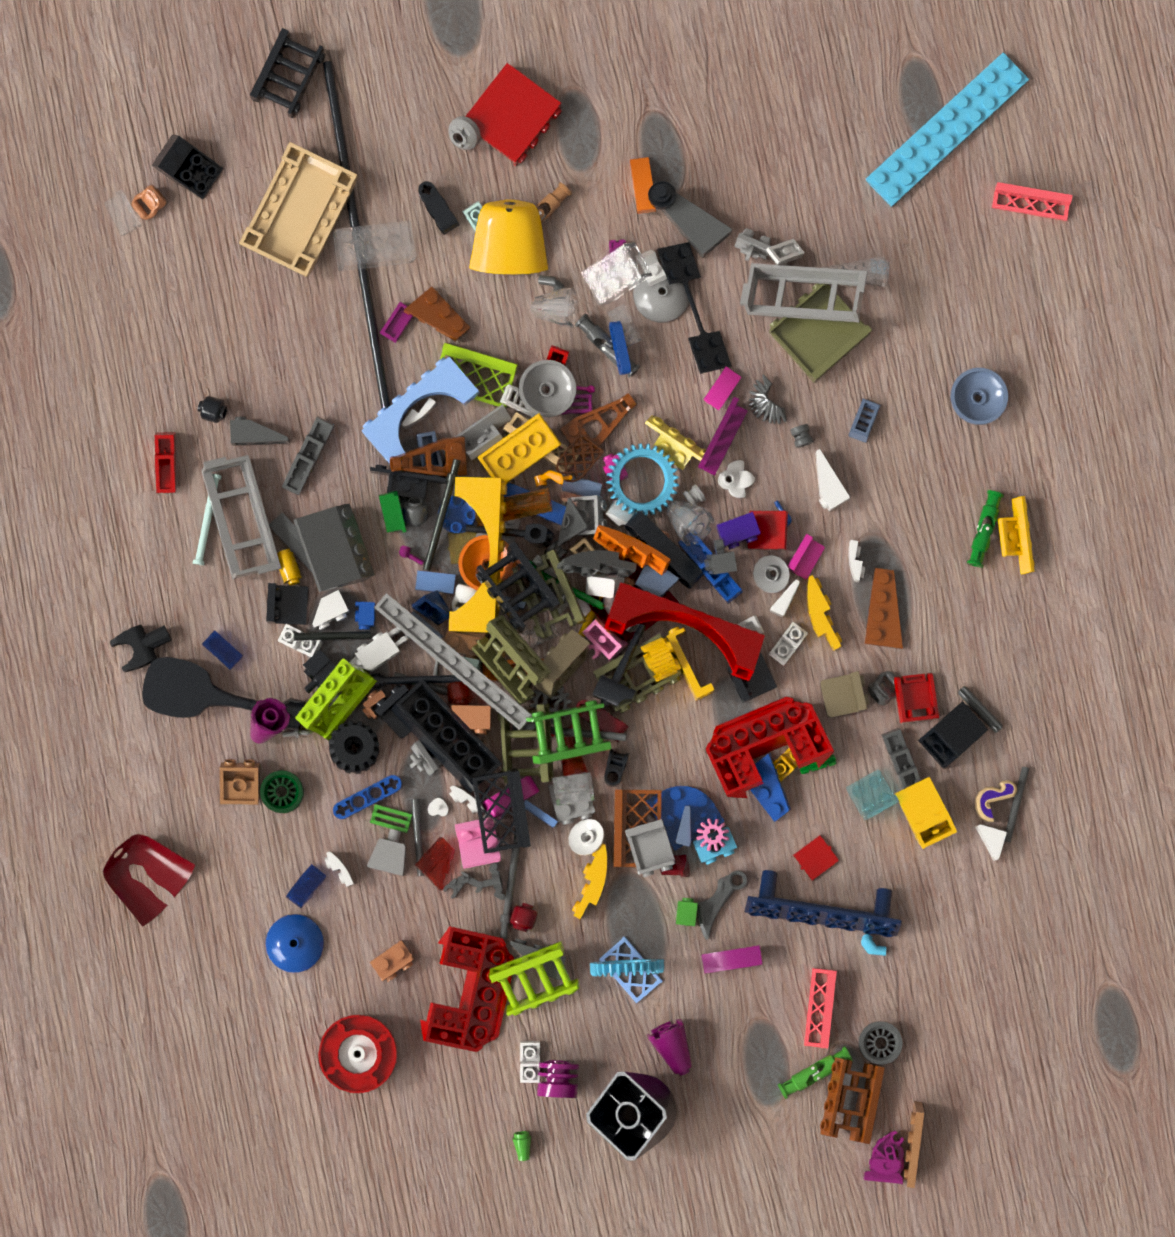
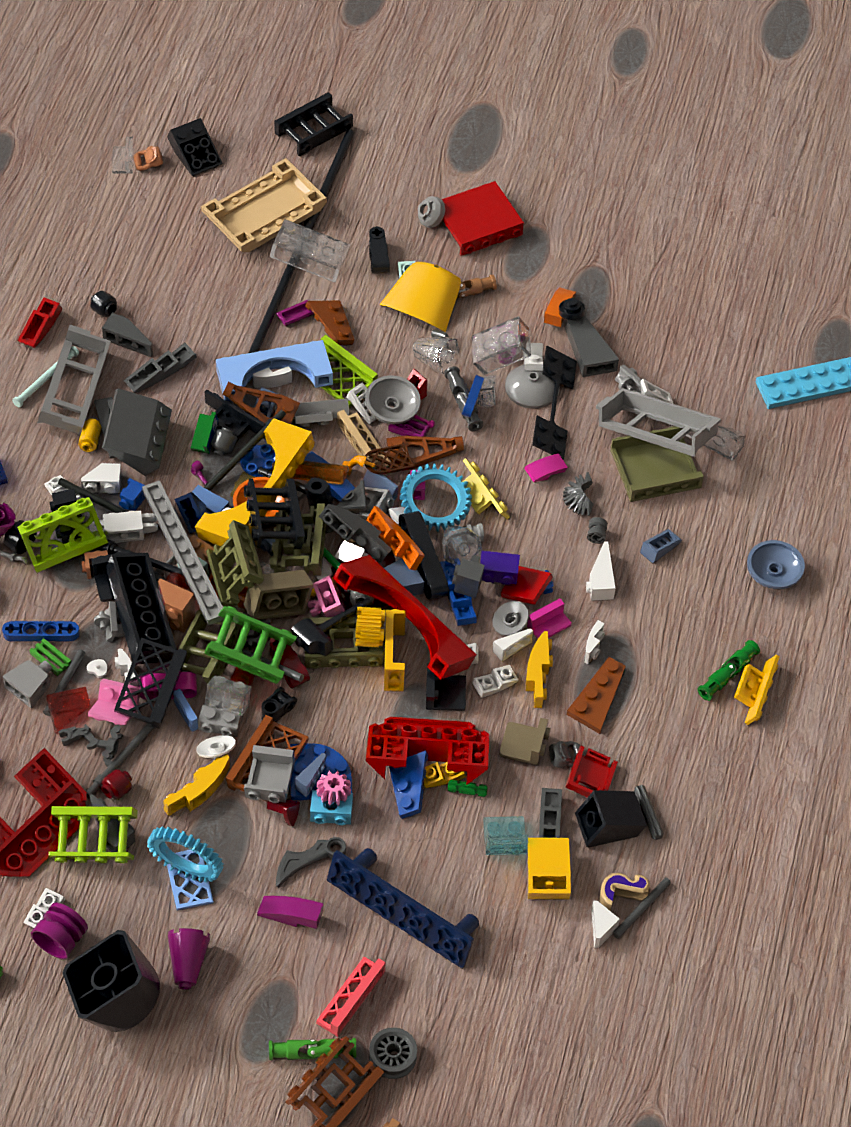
camera: 25 degrees right, 30 degrees down
black bracket [266,583,308,625] -> none
black wheel [329,721,380,774] -> none
yellow tile [477,413,561,483] -> none
bright green brick [675,898,698,926] -> none
magenta fence [698,397,748,476] -> none
white plate [718,460,755,498] -> none
red piece [793,835,839,880] -> none
medium azure arm [861,934,886,956] -> none

